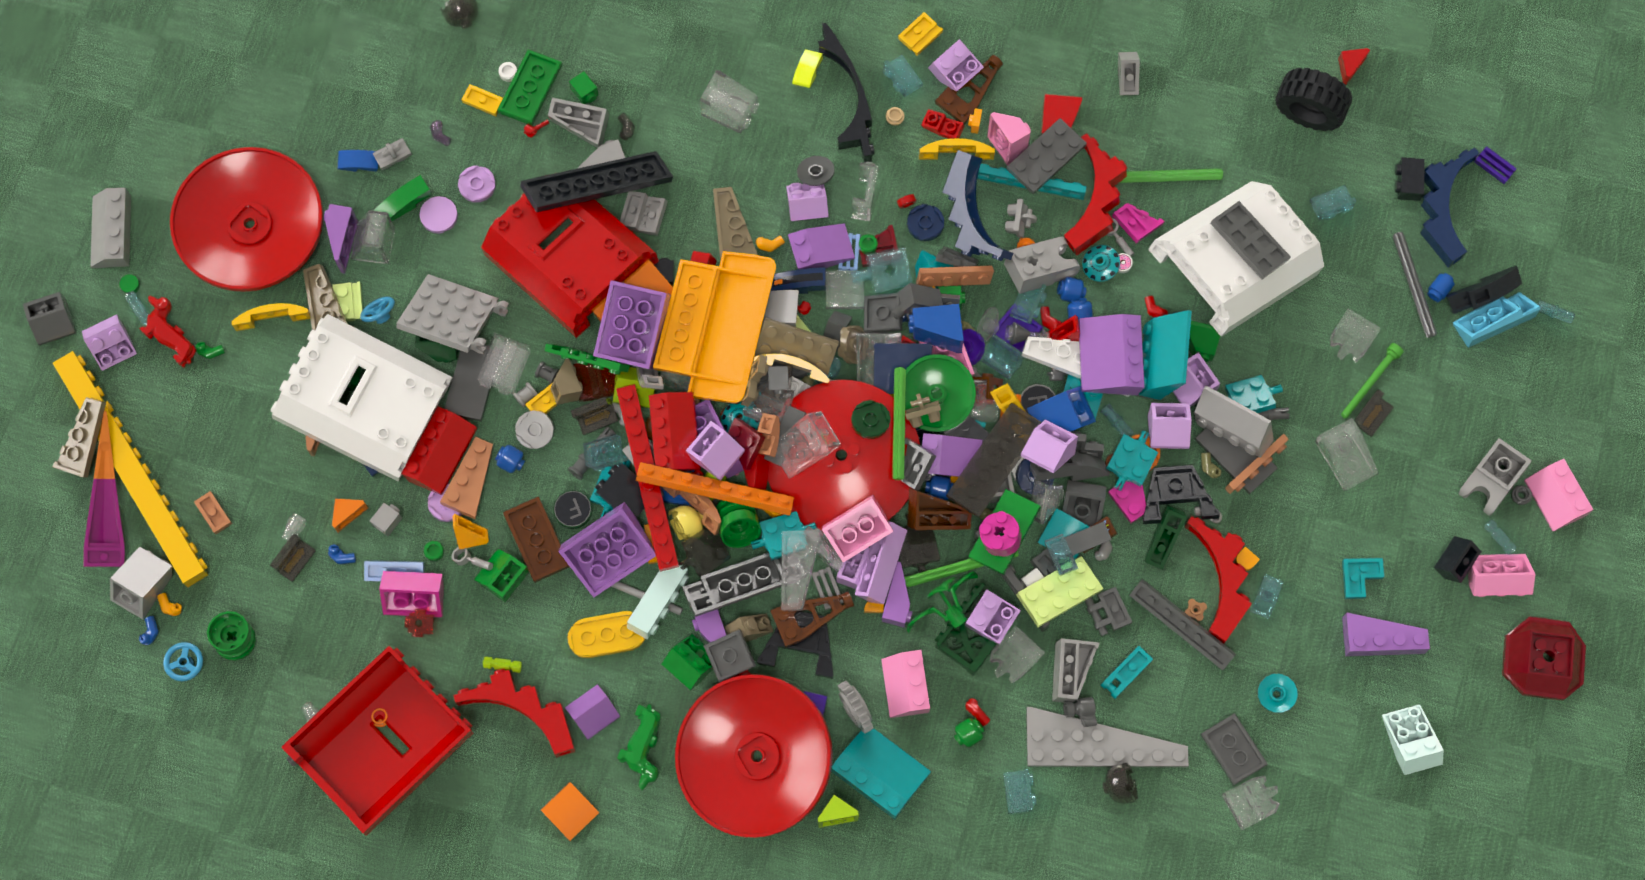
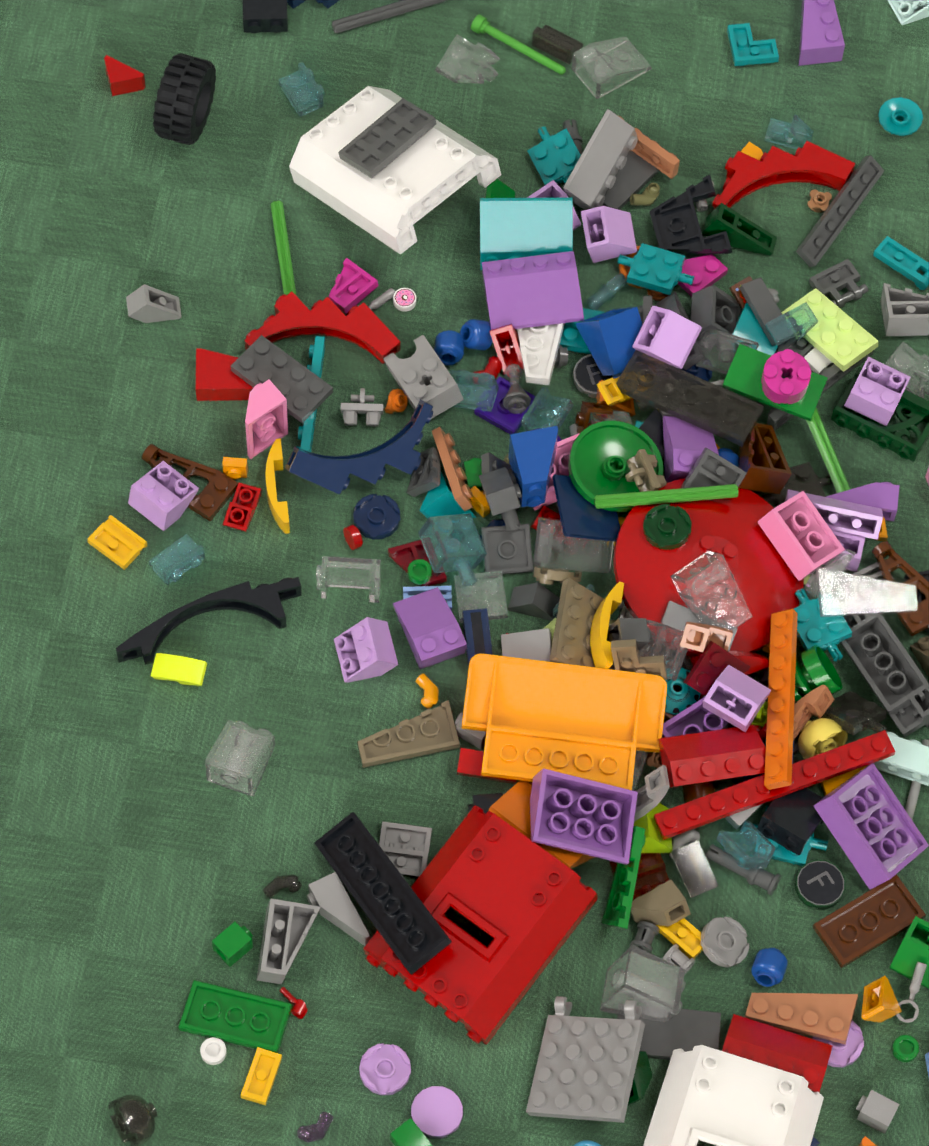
camera: 100 degrees left, 10 degrees down
dark grey dish [797,156,835,186] -> none
tan plate [886,107,904,126] -> none
green plant [907,571,978,633] -> none
clear dish [977,307,999,342] -> none
teal dish [1082,245,1120,282] -> none
red arm [1144,296,1168,318] -> none

